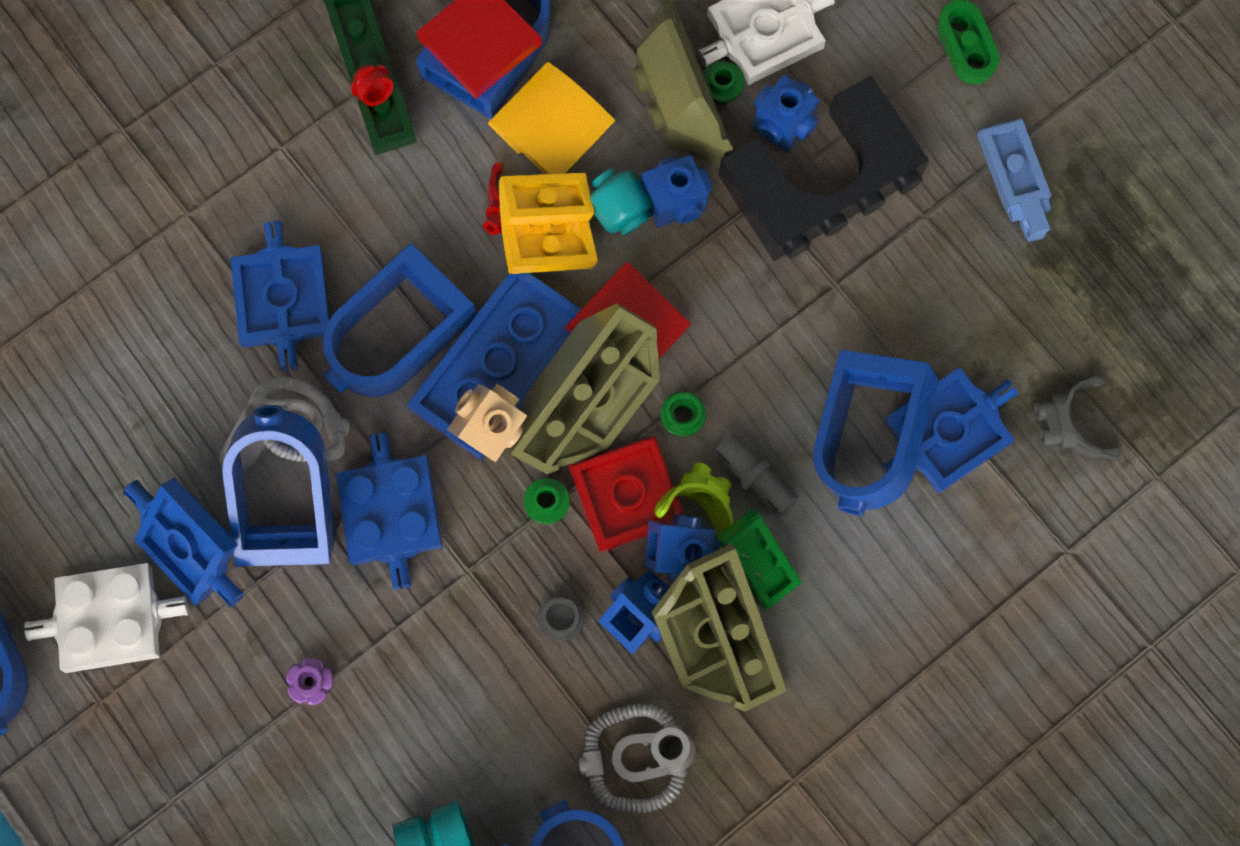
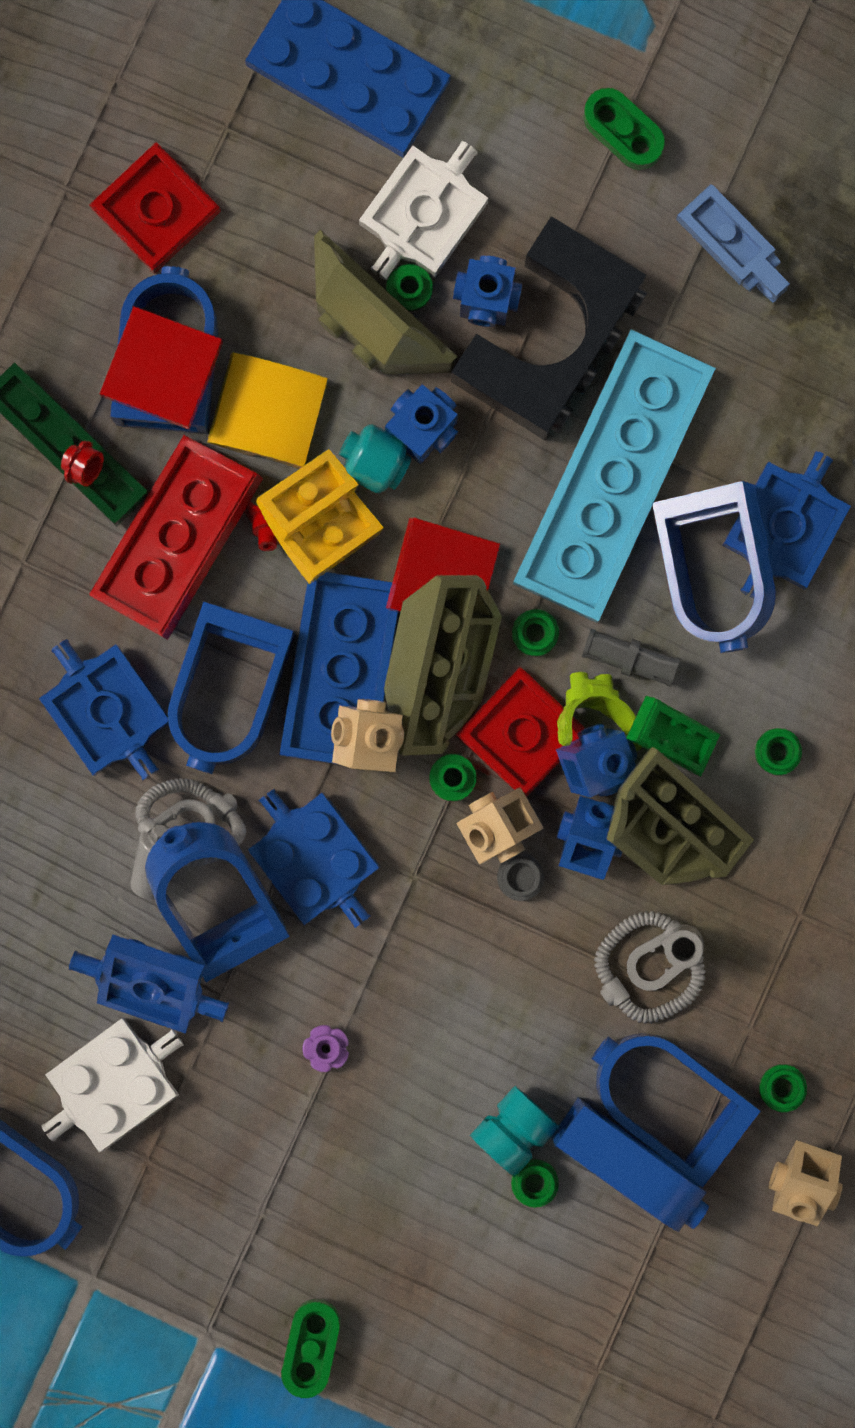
camera: 25 degrees left, 10 degrees up
none -> red tile [89,435,263,640]
none -> tan brick [456,787,544,864]
none -> medium azure plate [513,330,716,623]
none -> green plate [754,728,802,775]

